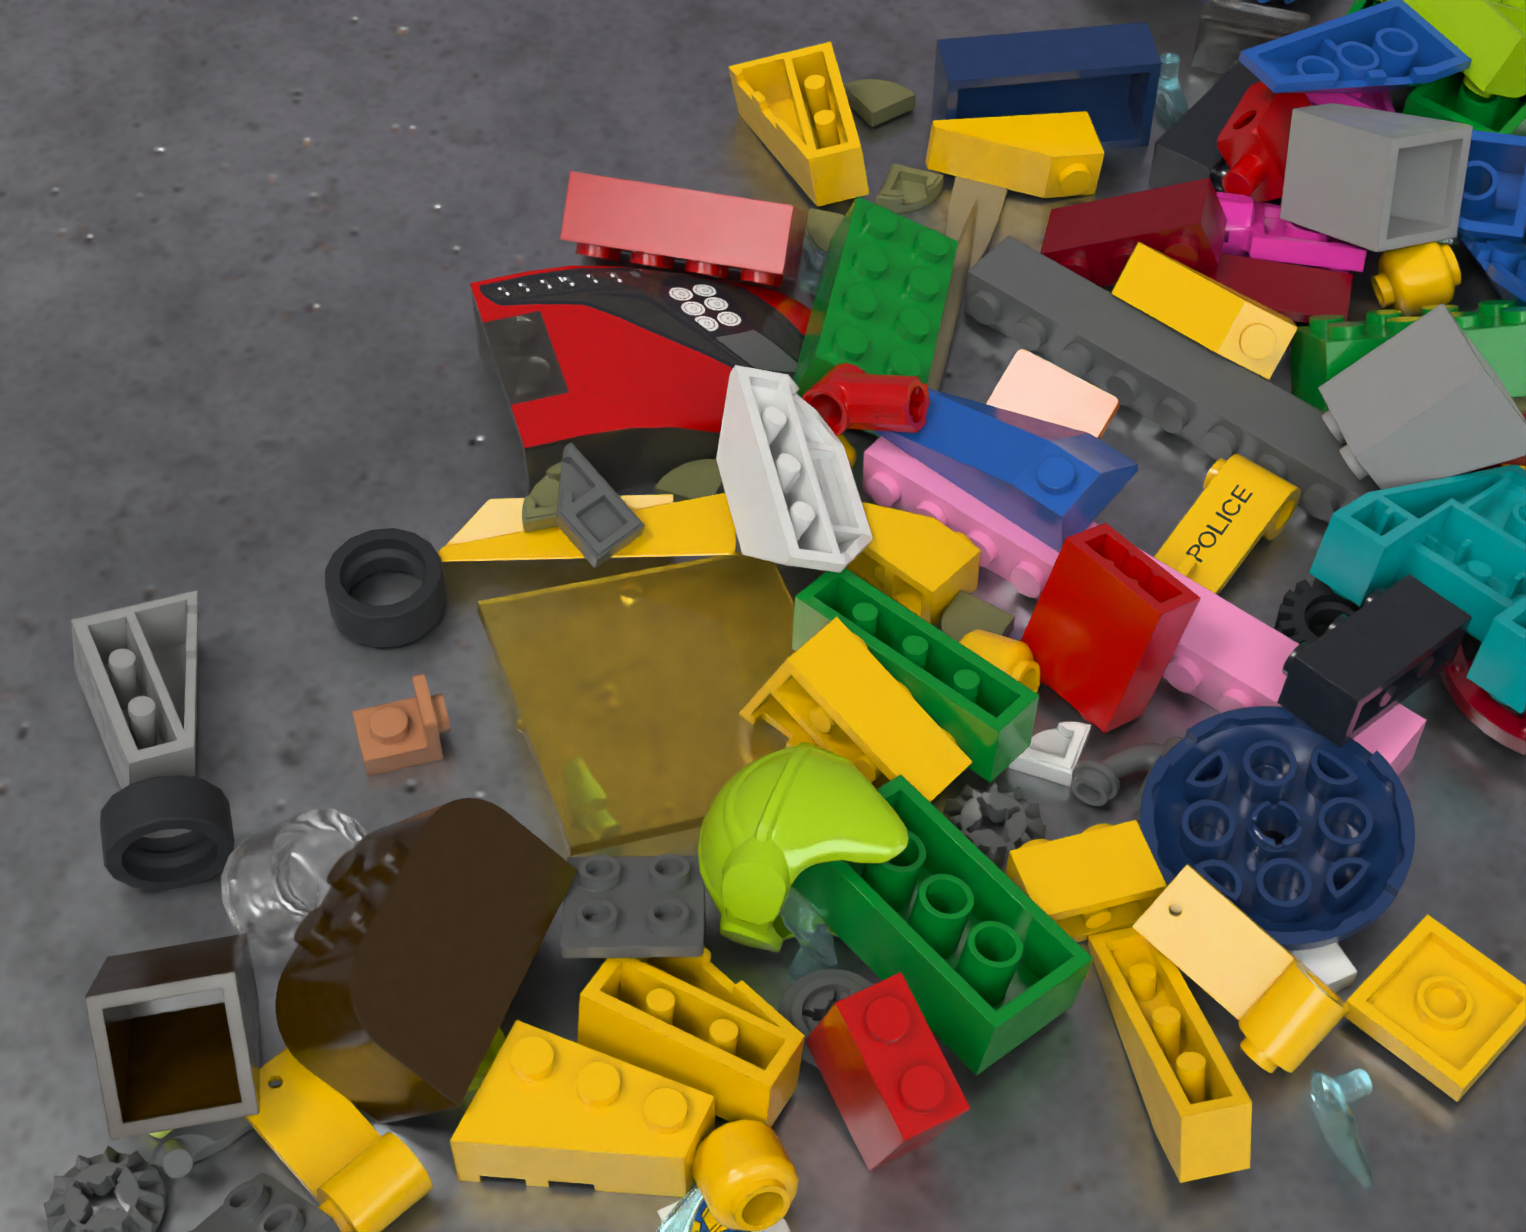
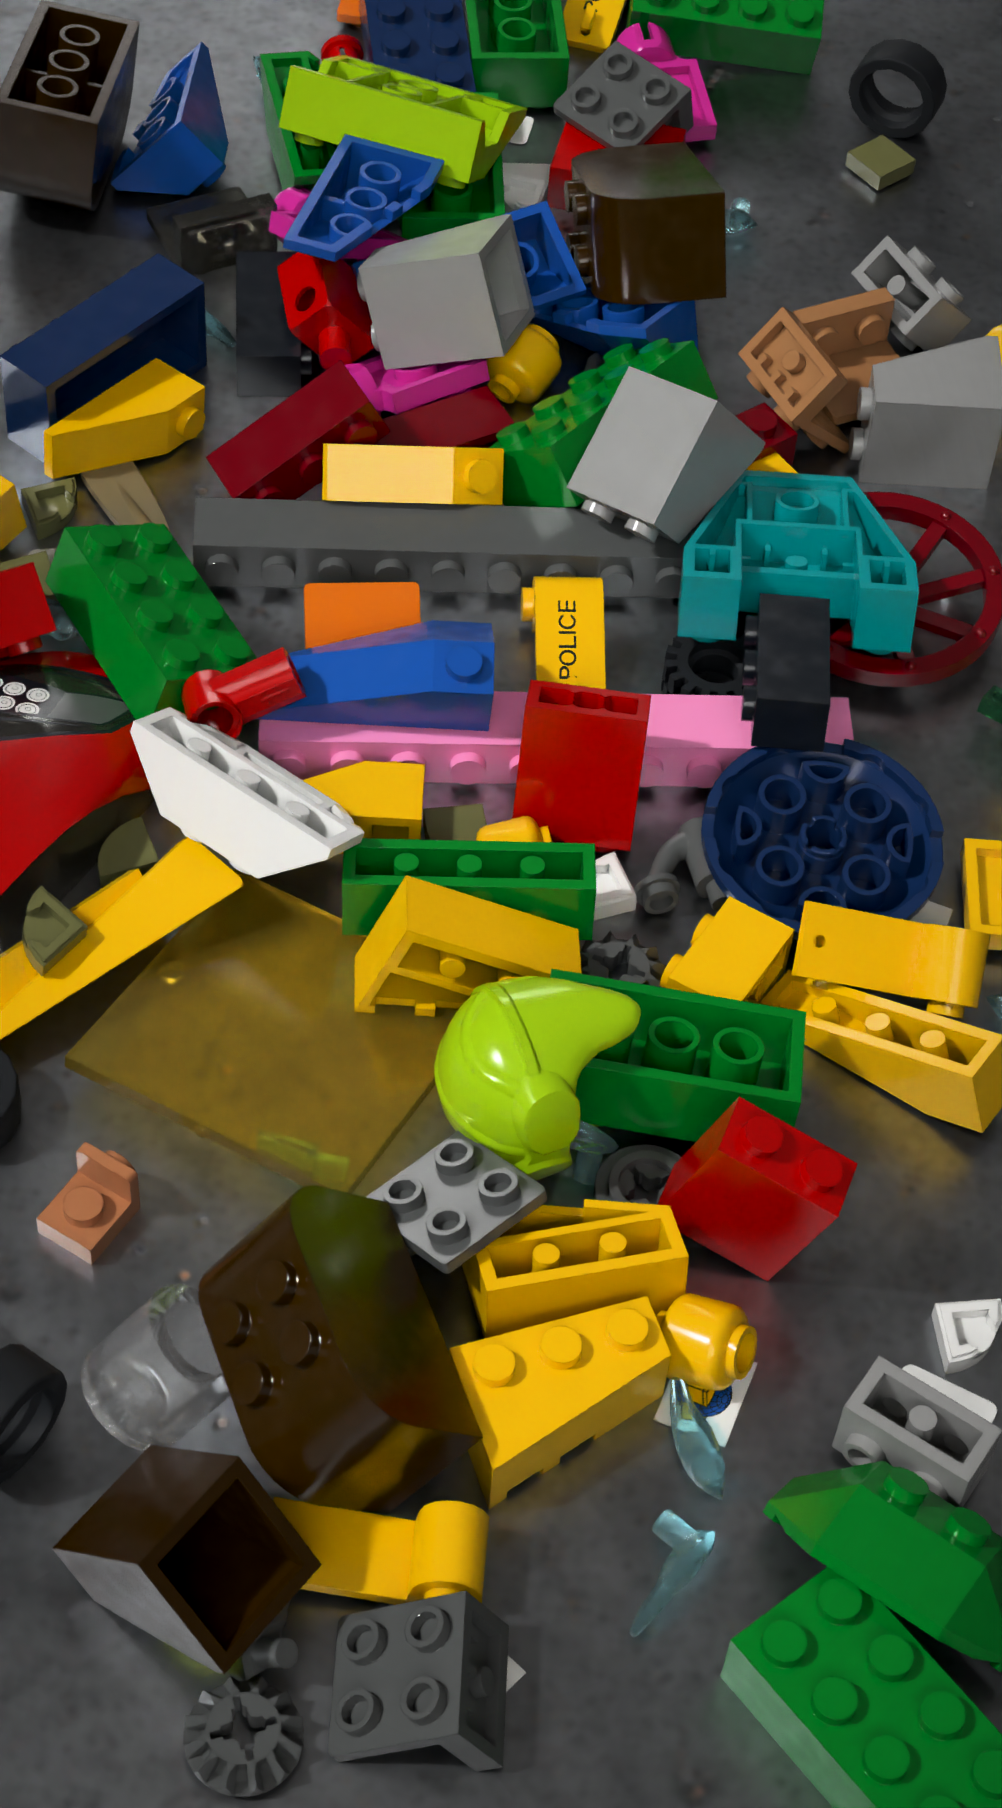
camera: 45 degrees left, 0 degrees up
dark grey tile [555,442,645,568] -> none

